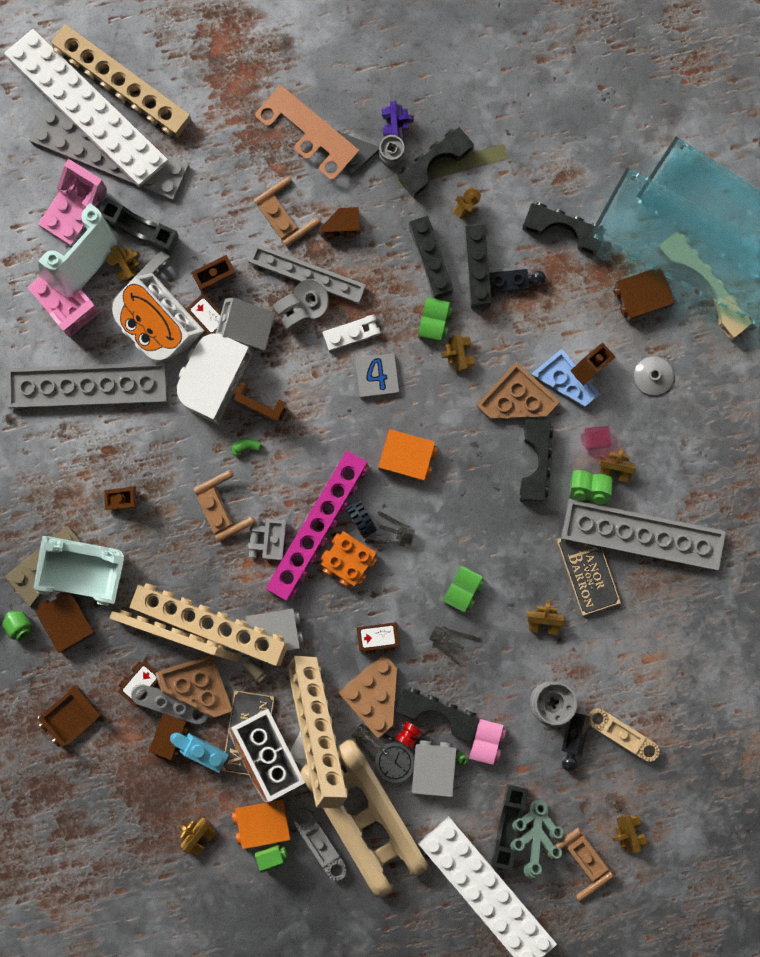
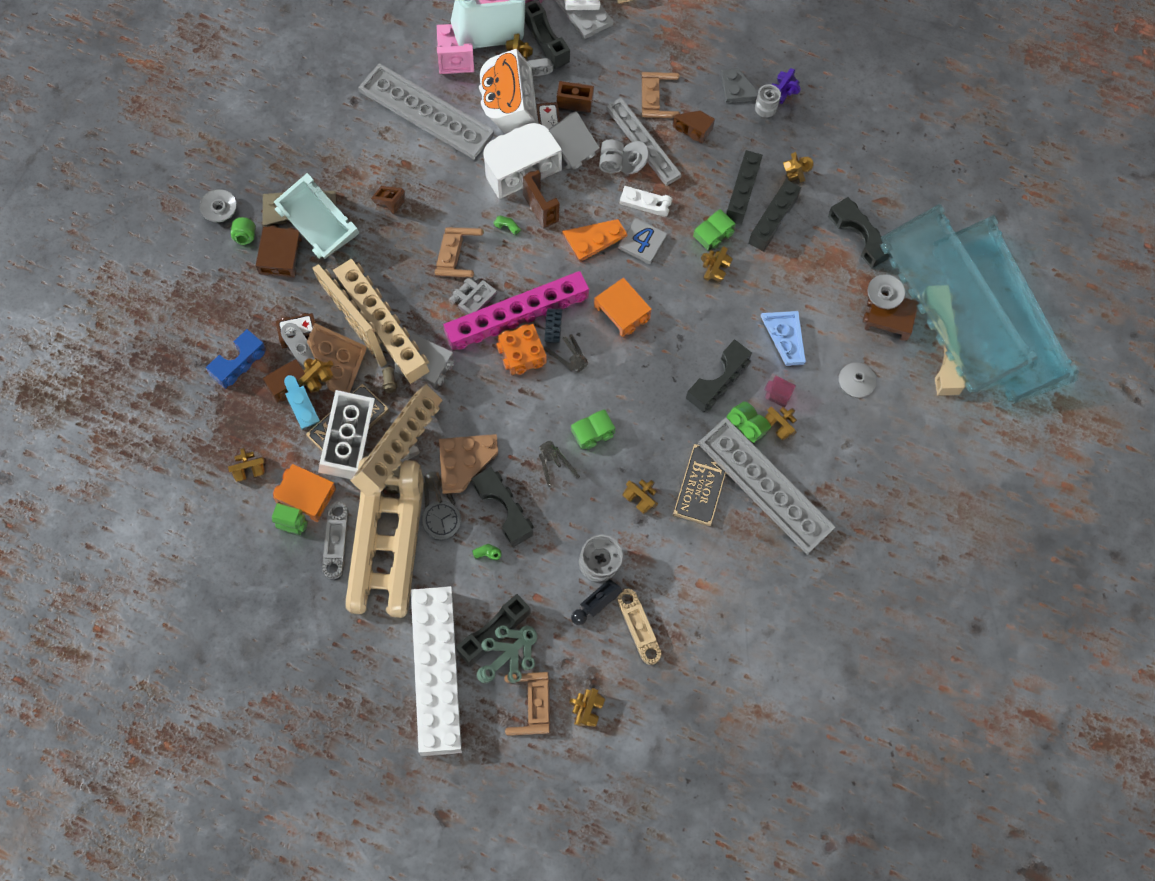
camera: 30 degrees right, 15 degrees down
reddish brown panel [37,685,103,748] -> none
nougat piece [255,85,359,179] -> none
brick [356,622,399,655] -> none
olive sticker [395,144,508,188] -> none
red wheel [396,721,423,749] -> none
pearl dark grey arch [399,127,474,198] -> none
light grey panel [412,740,456,797] -> none
bright pink brick [469,719,506,765] -> none
medium nougat plate [476,362,560,419] -> none
black plate [489,269,546,293] -> none
reddish brown brick [570,343,616,386] -> none
none -> blue arch [205,329,266,389]
none -> pearl gold hips [298,358,334,392]
none -> orange wing [562,219,627,262]
none -> light grey dish [867,275,905,309]

